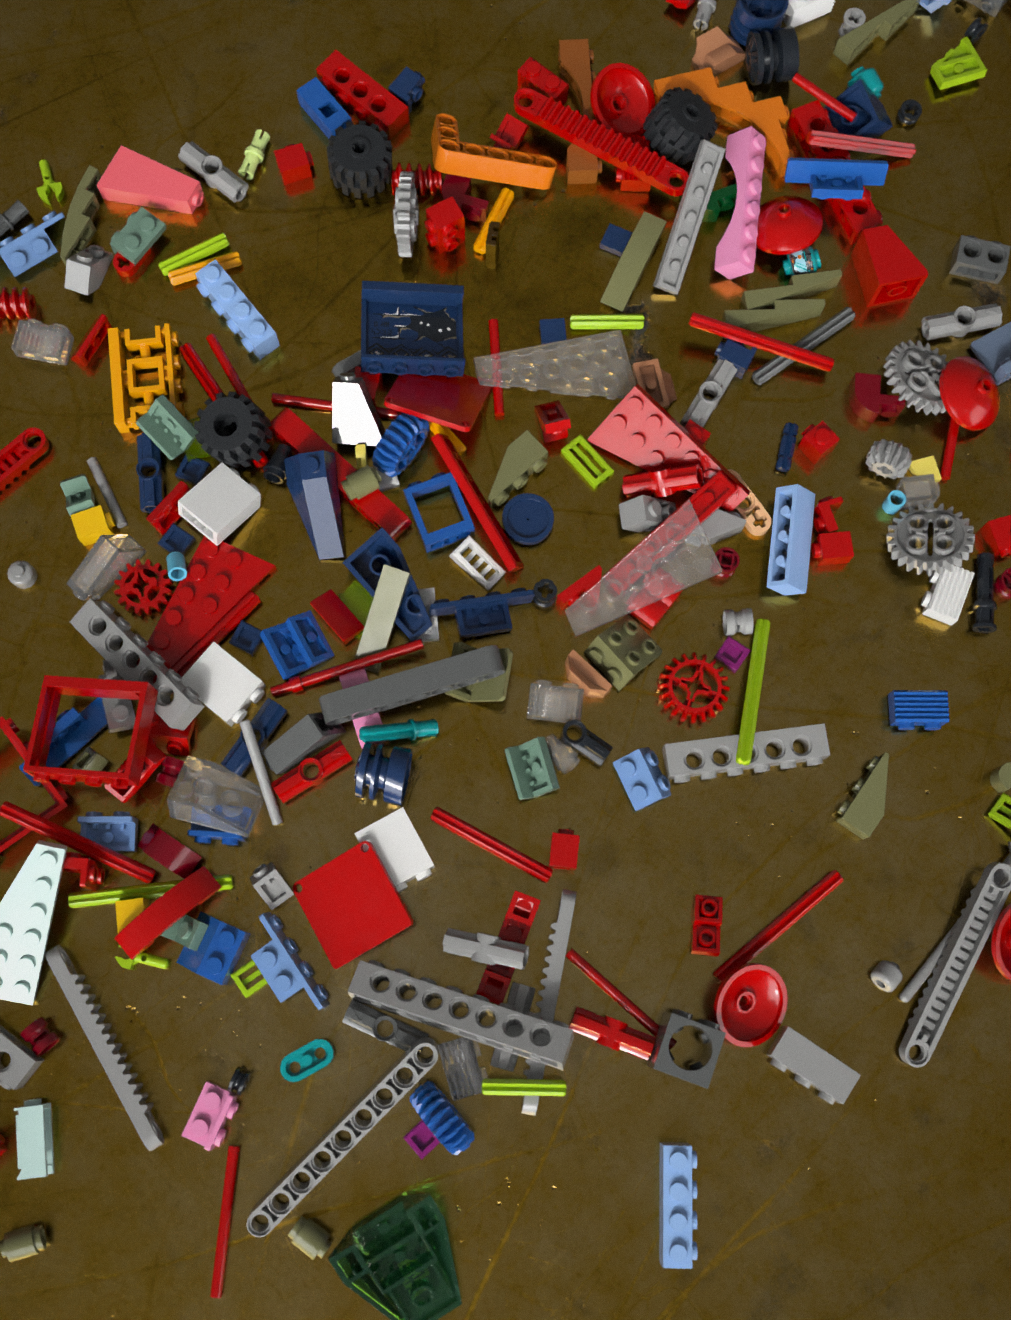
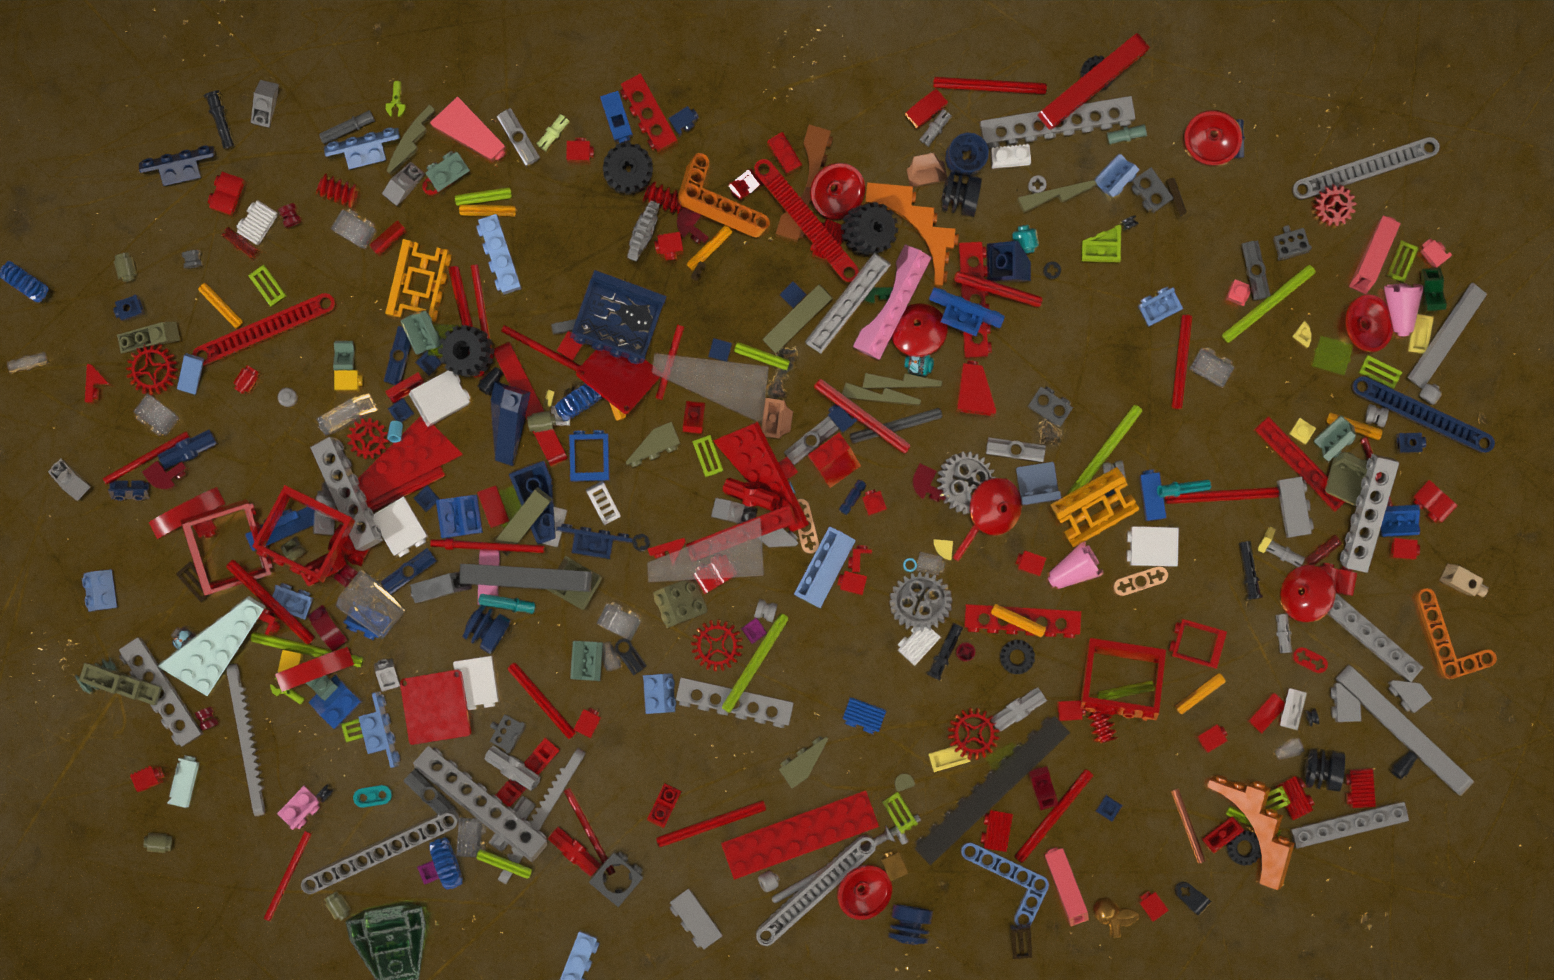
camera: 25 degrees right, 10 degrees up
light grey bar [87,457,127,528] -> none
light grey bar [239,719,283,825] -> none
red piece [271,740,353,804] -> none
slope [332,373,385,446] -> none
red tile [431,433,524,572] -> none
dark blue piece [502,493,554,545] -> none
nougat slope [565,649,612,698] -> none
dark red wheel [710,547,740,579] -> none
red dish [714,963,788,1047] -> none
red bar [792,72,857,123] -> none
light grey gear [866,439,912,479] -> none
none -> dark grey piece [490,714,526,754]
none -> red brick [721,790,879,880]
none -> red slope [808,433,861,488]

